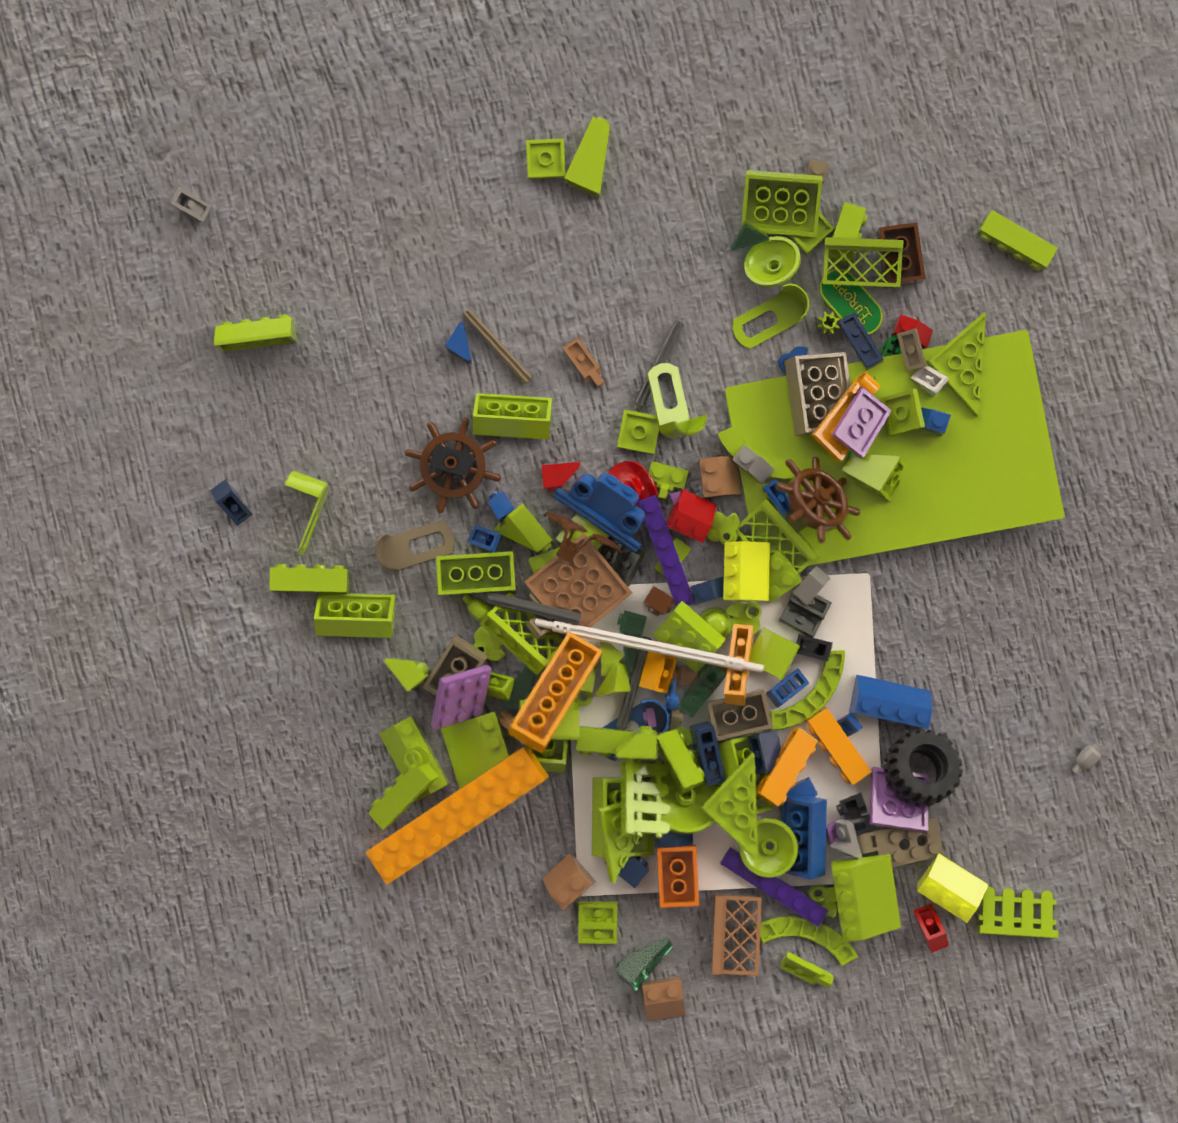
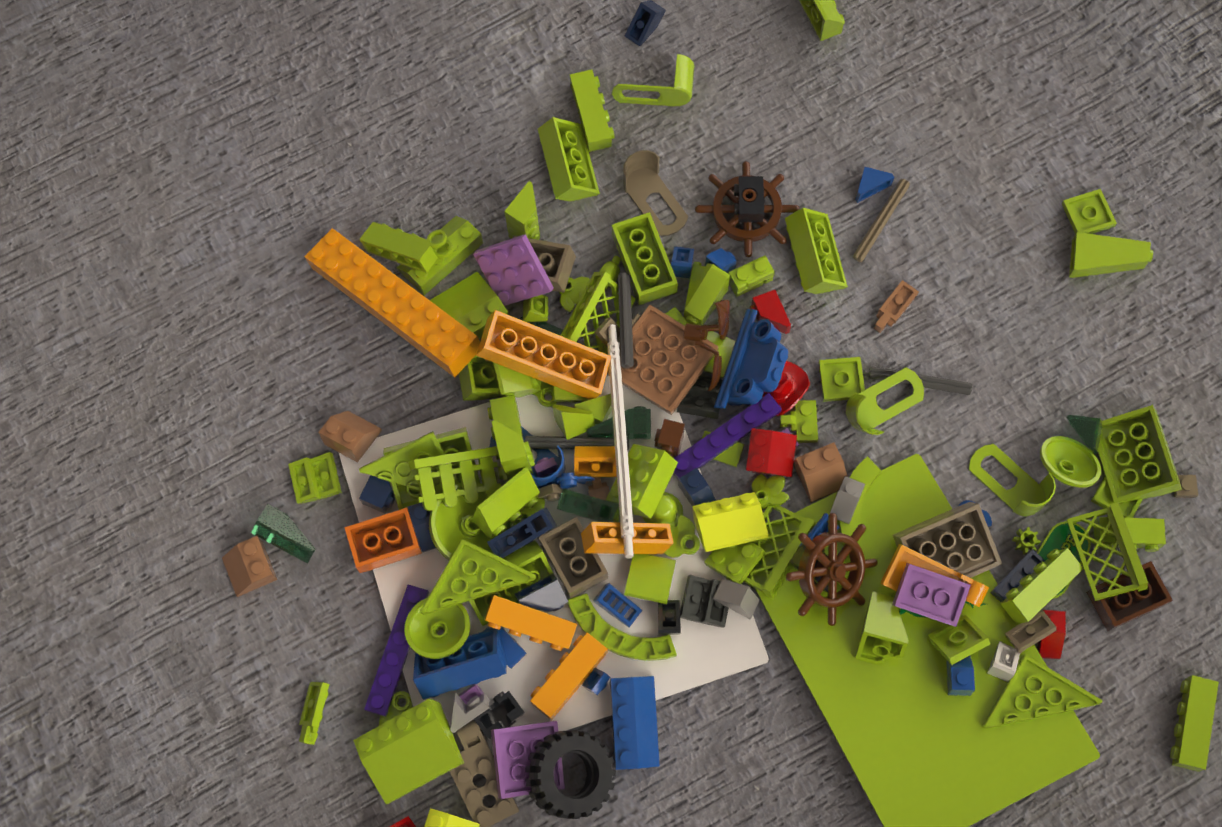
camera: 75 degrees right, 15 degrees down
medium nougat fence [711,894,762,976] -> none
lime tile [753,916,858,966] -> none
none -> lime brick [728,255,775,297]
none -> lime brick [1000,548,1084,625]

